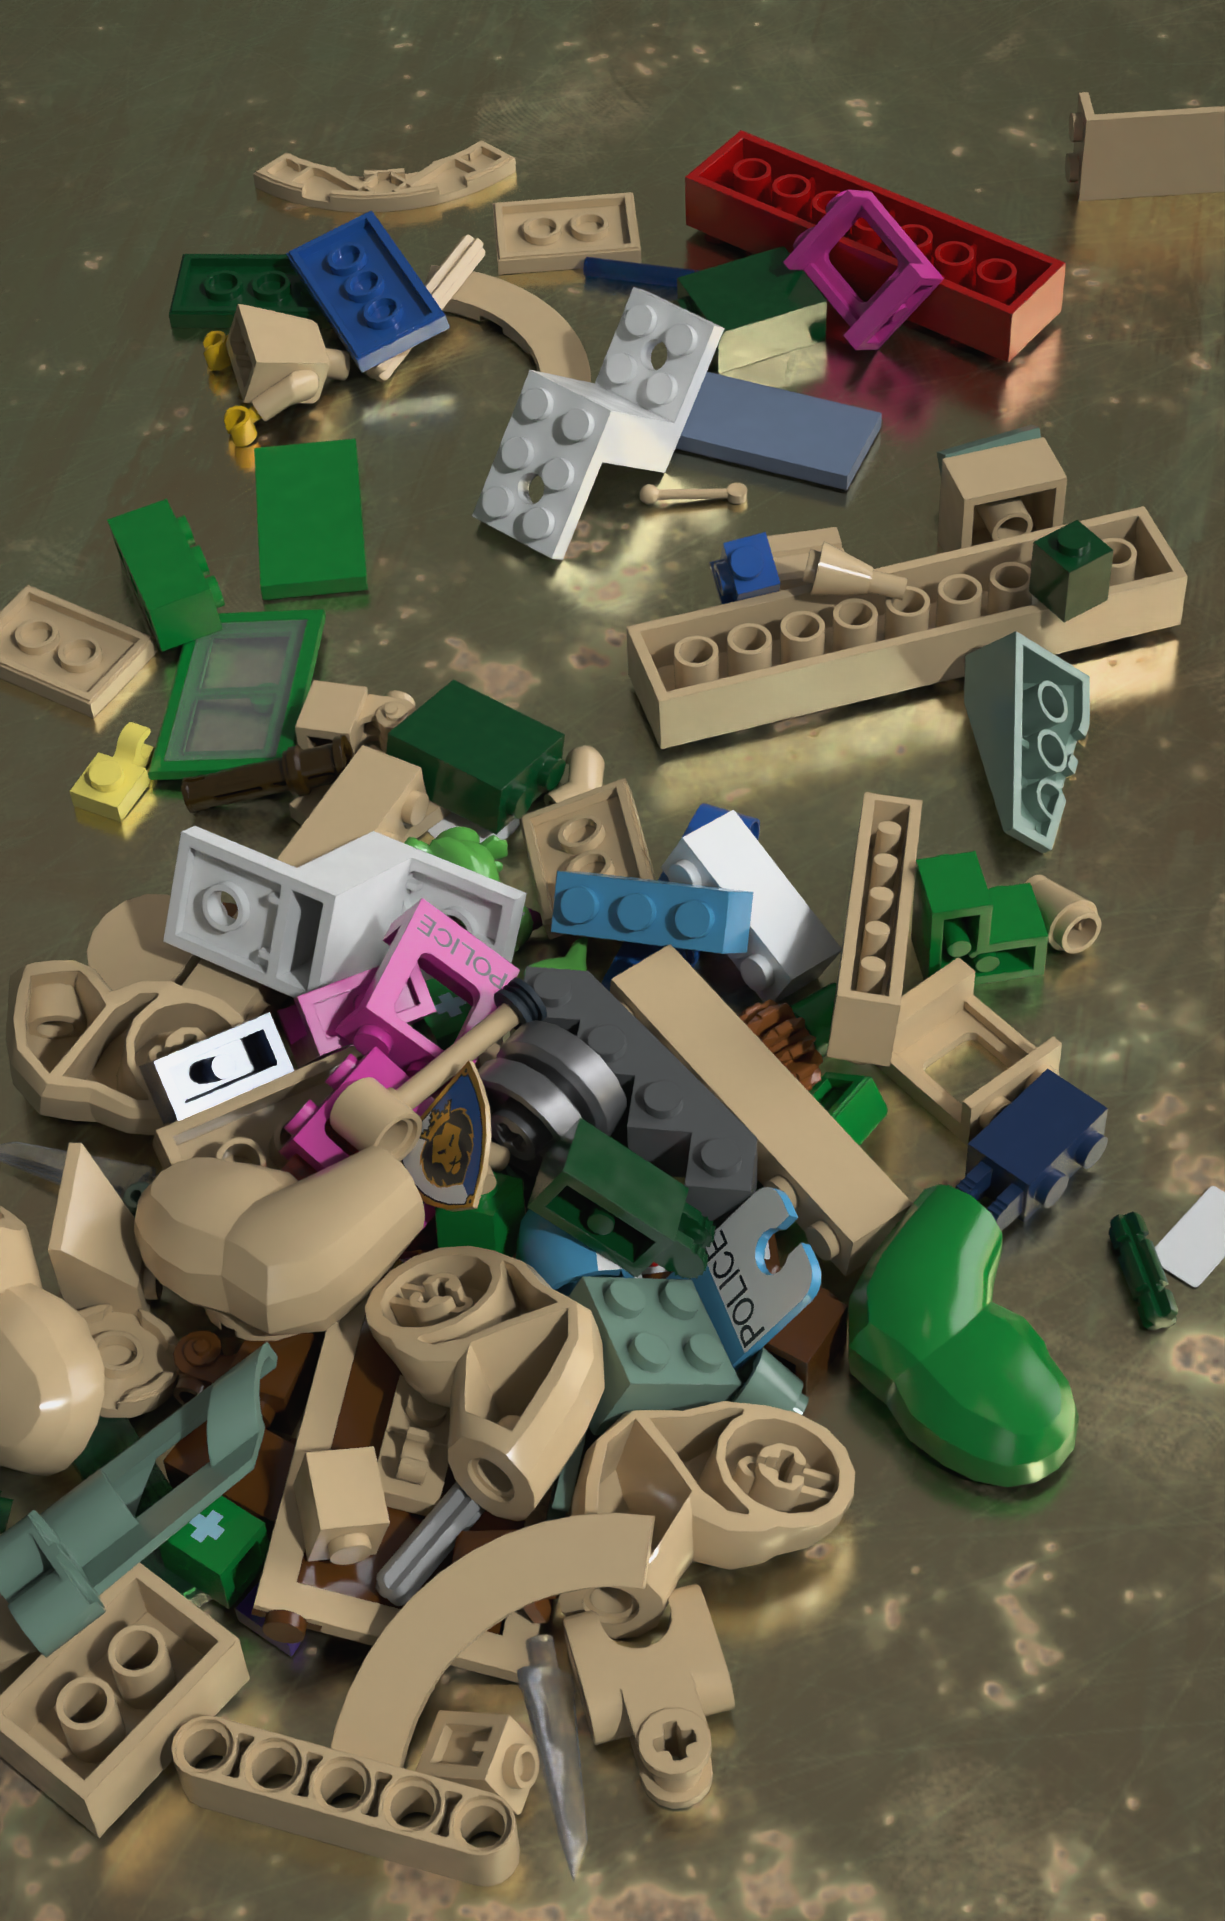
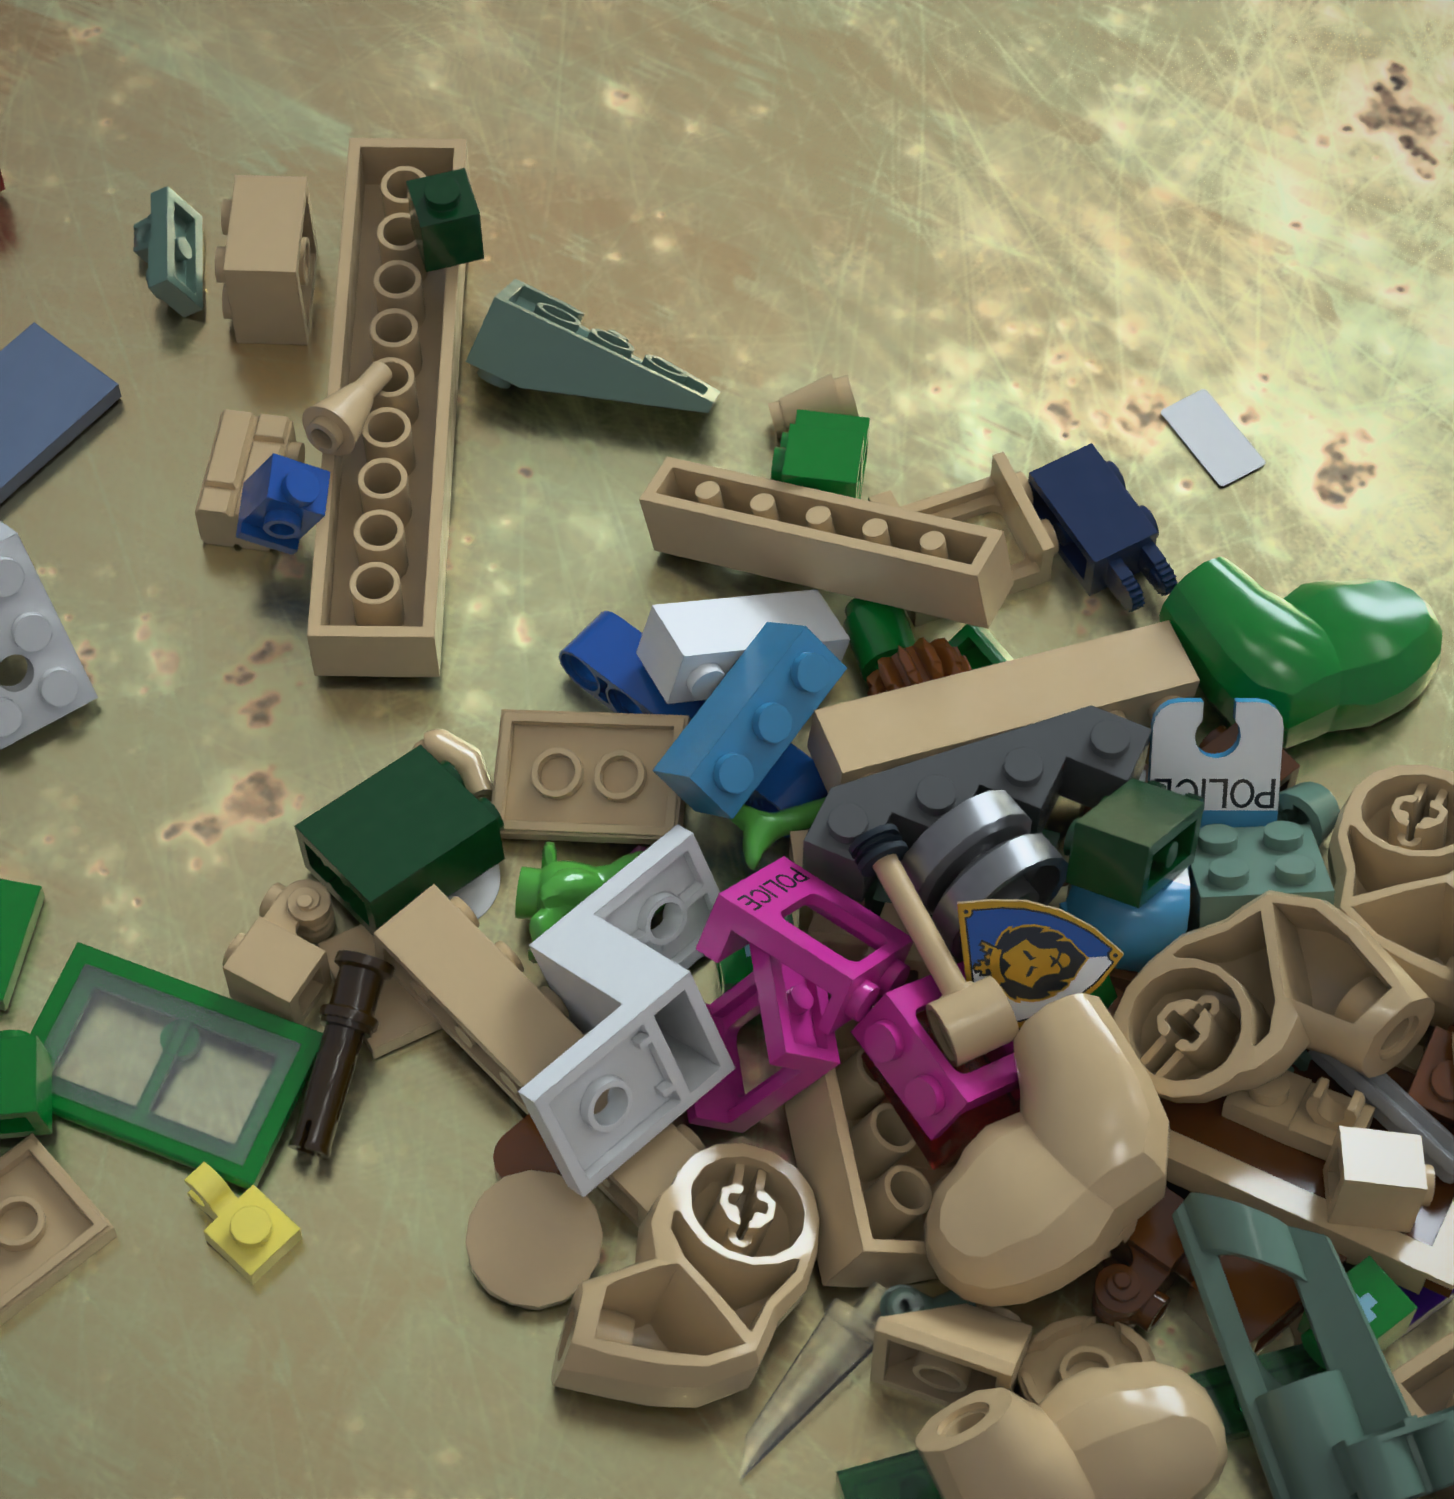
camera: 75 degrees left, 10 degrees up
brick [139,1012,294,1124] -> none
tan hinge [639,483,748,505] -> none
dark green axle [1108,1211,1179,1331] -> none

